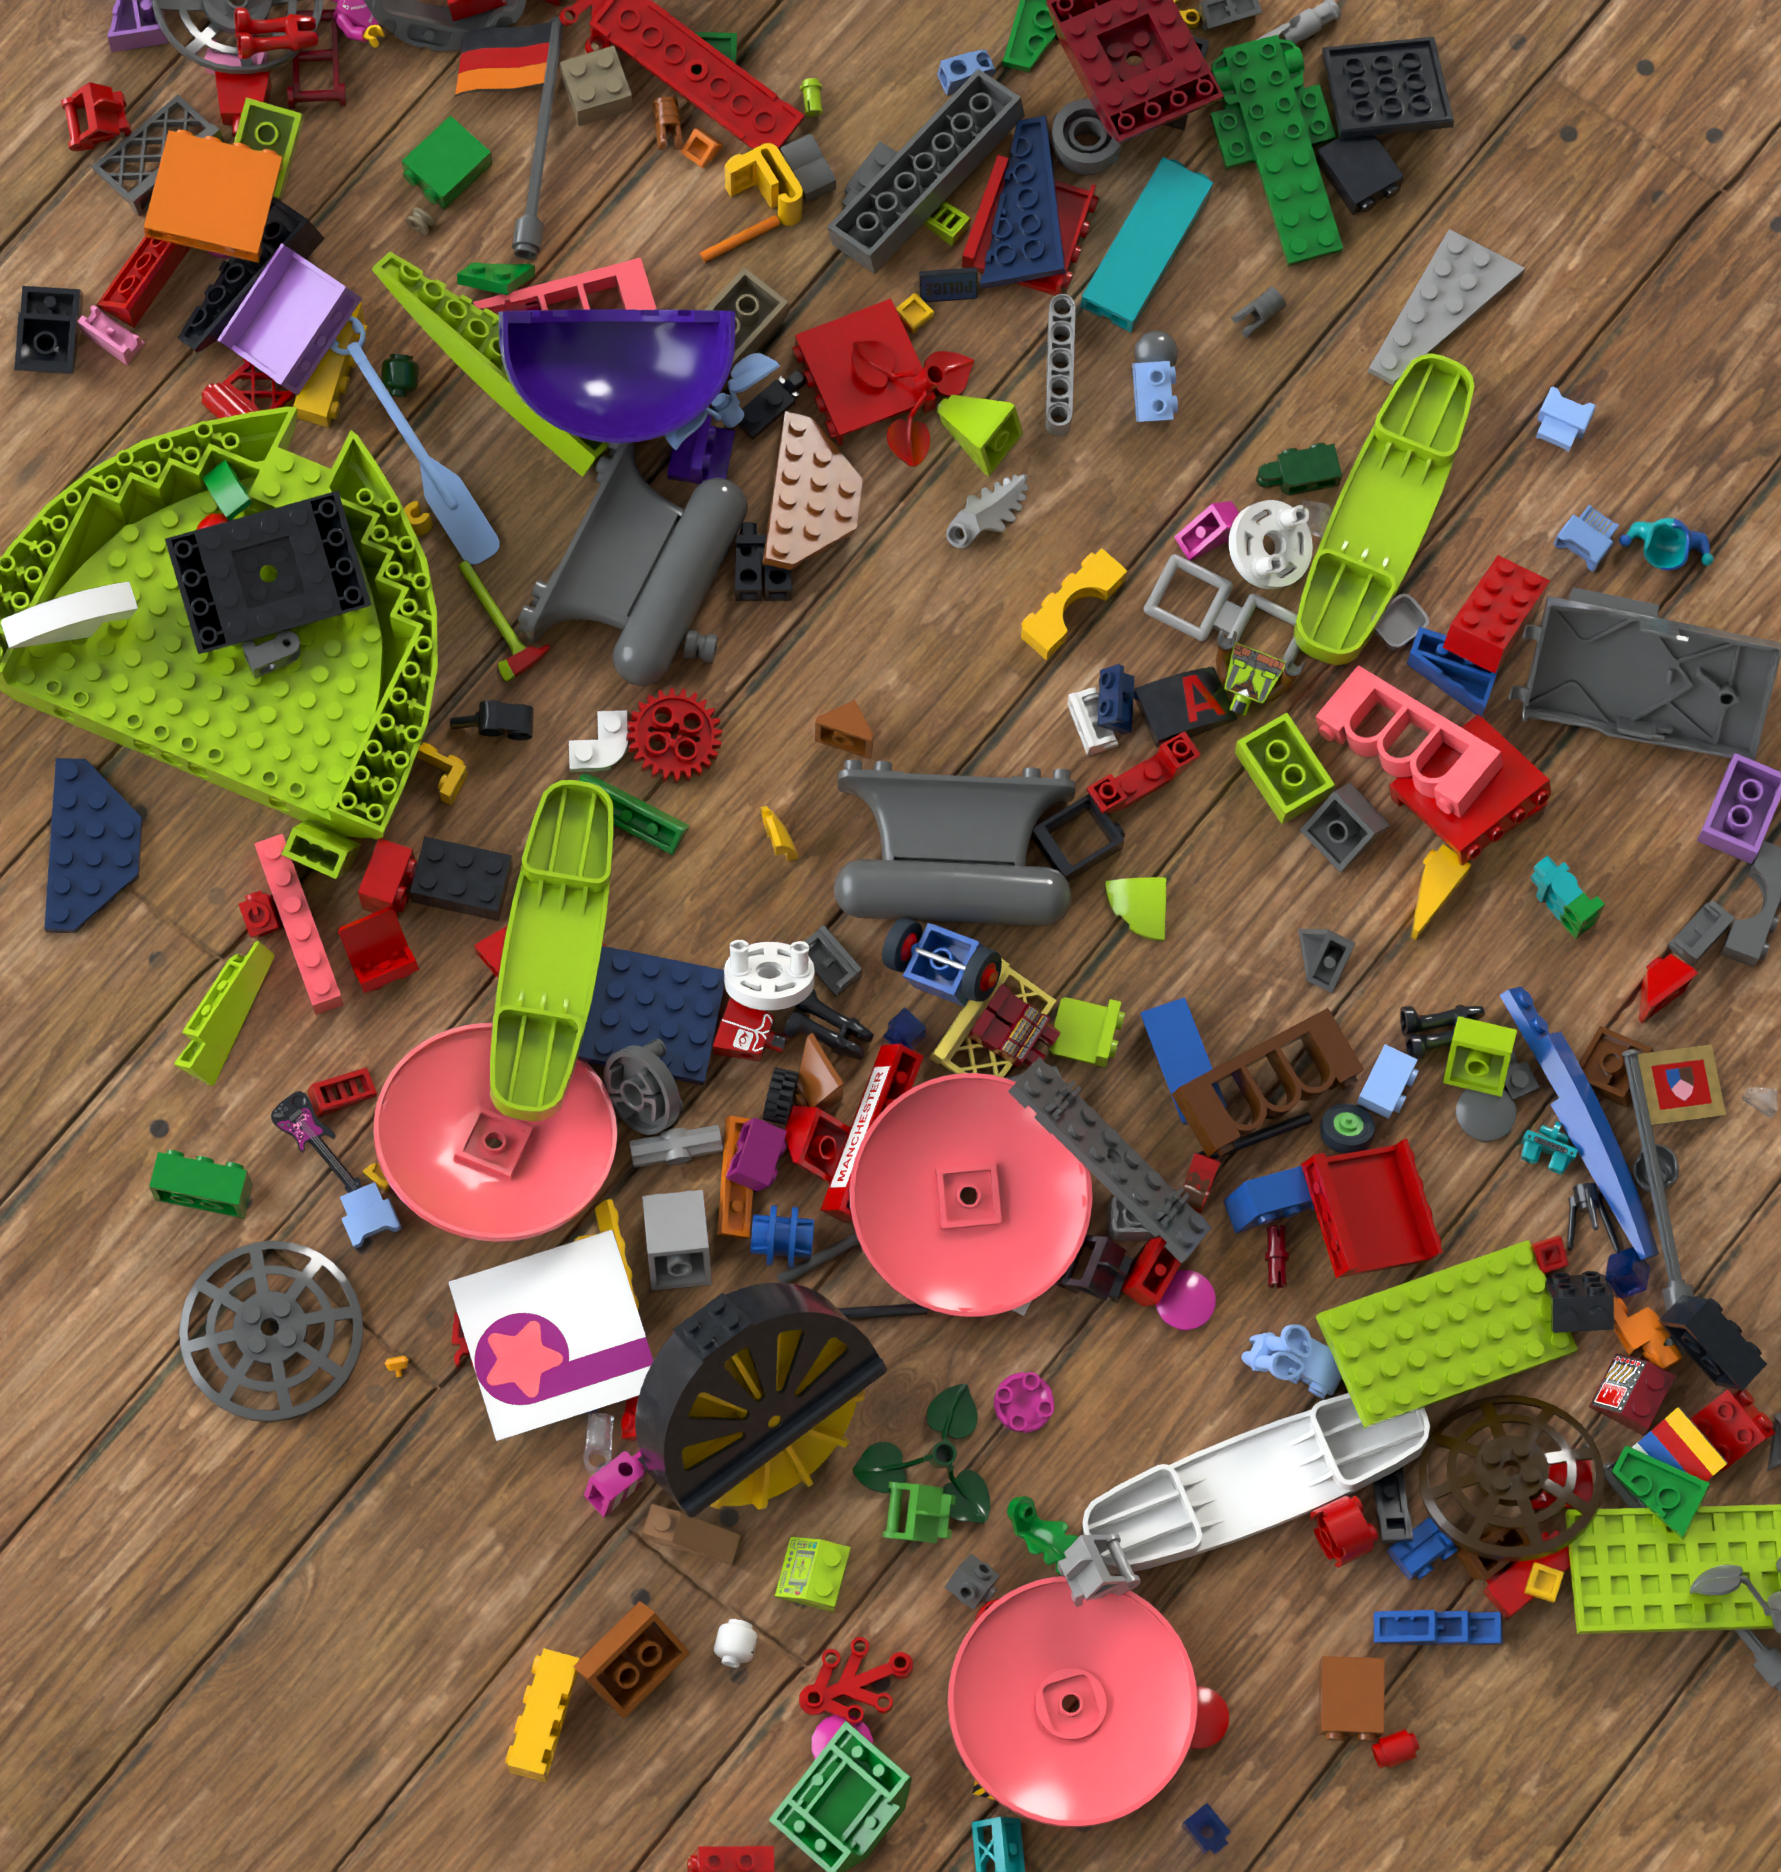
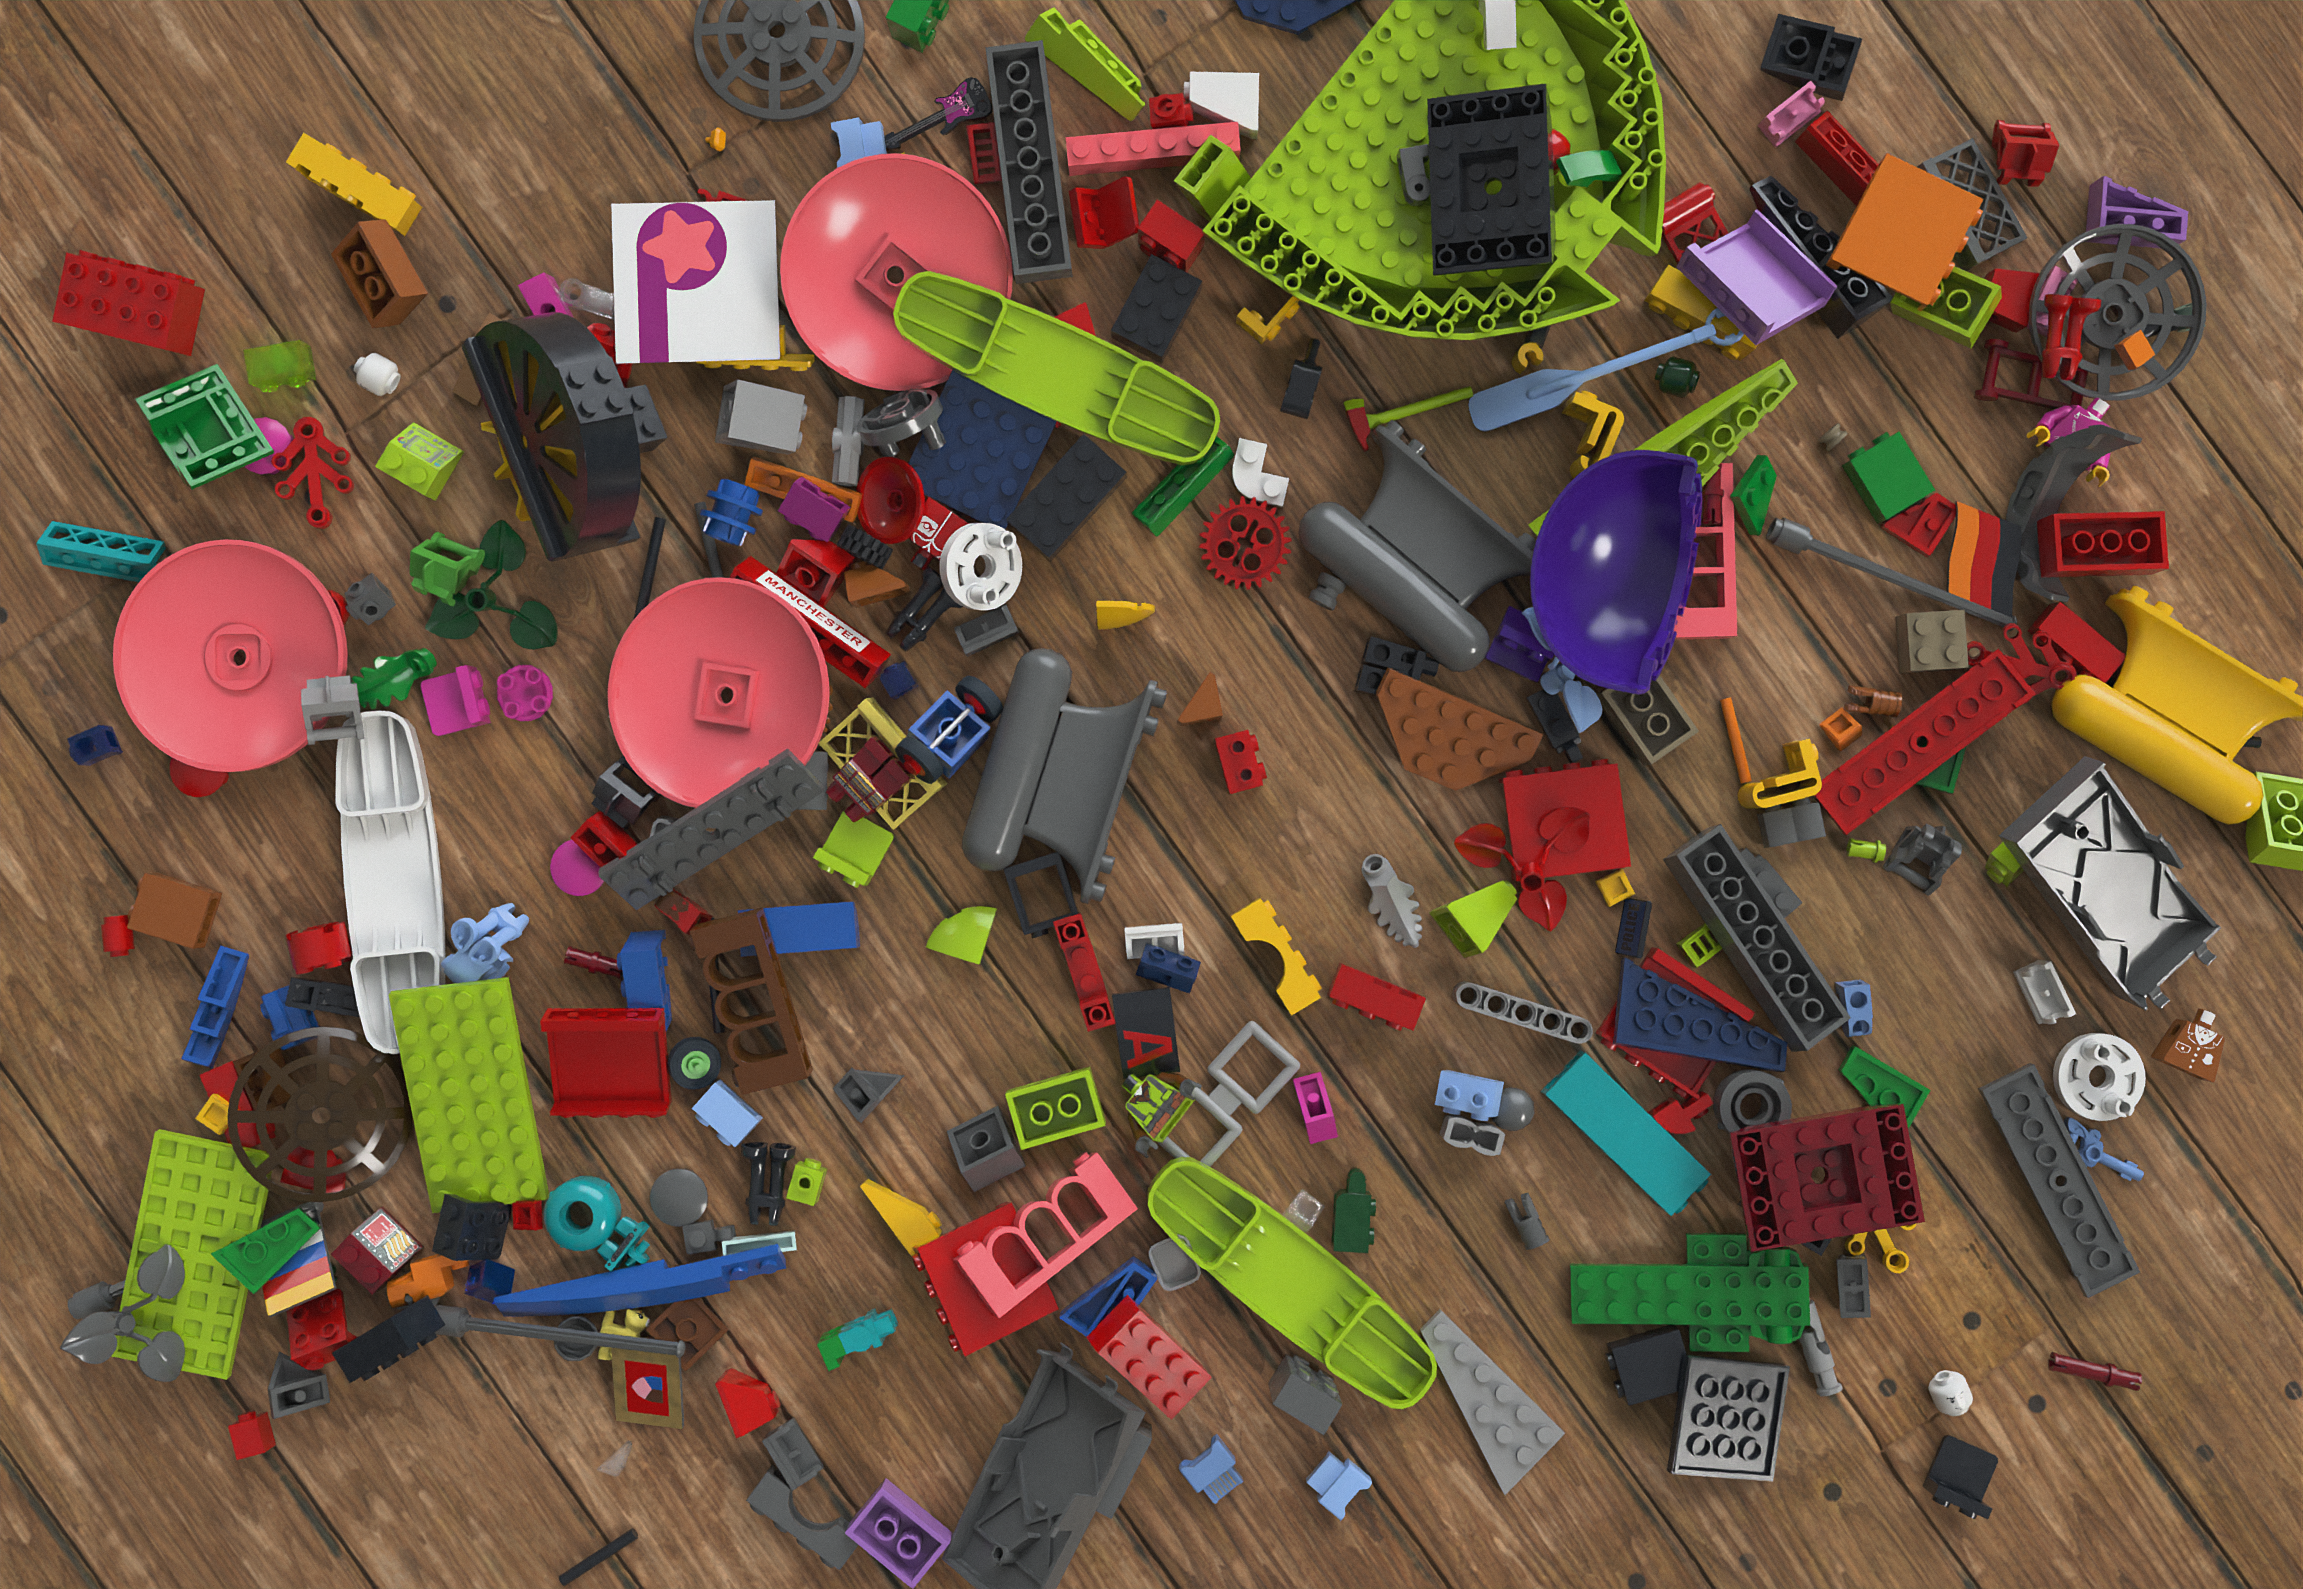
camera: 110 degrees right, 15 degrees up
white piece [1229,500,1313,589] -> none
lime slope [1443,1016,1517,1097] -> none
black plant [1567,1183,1620,1253] -> none
teal piece [1619,517,1714,570] -> none
none -> clear neon green brick [243,340,316,392]
none -> dark pink bracket [421,665,491,736]
none -> teal piece [544,1176,621,1251]
none -> light yellow animal [598,1308,650,1360]
none -> light aqua piece [722,1230,797,1256]
none -> lime brick [786,1158,828,1206]
none -> red dish [856,457,925,544]
none -> dark grey brick [985,40,1073,284]
none -> black brick [1006,434,1127,562]
none -> white slope [1184,72,1259,139]
none -> red brick [1214,730,1267,795]
none -> dark grey brick [1268,1354,1342,1435]
none -> red wedge [1327,963,1426,1031]
none -> light grey brick [1439,1114,1505,1156]
none -> yellow piece [1562,391,1624,478]
none -> red brick [1647,1091,1714,1134]
none -> red wing [1880,493,1956,557]
none -> dark grey piece [1883,823,1962,896]

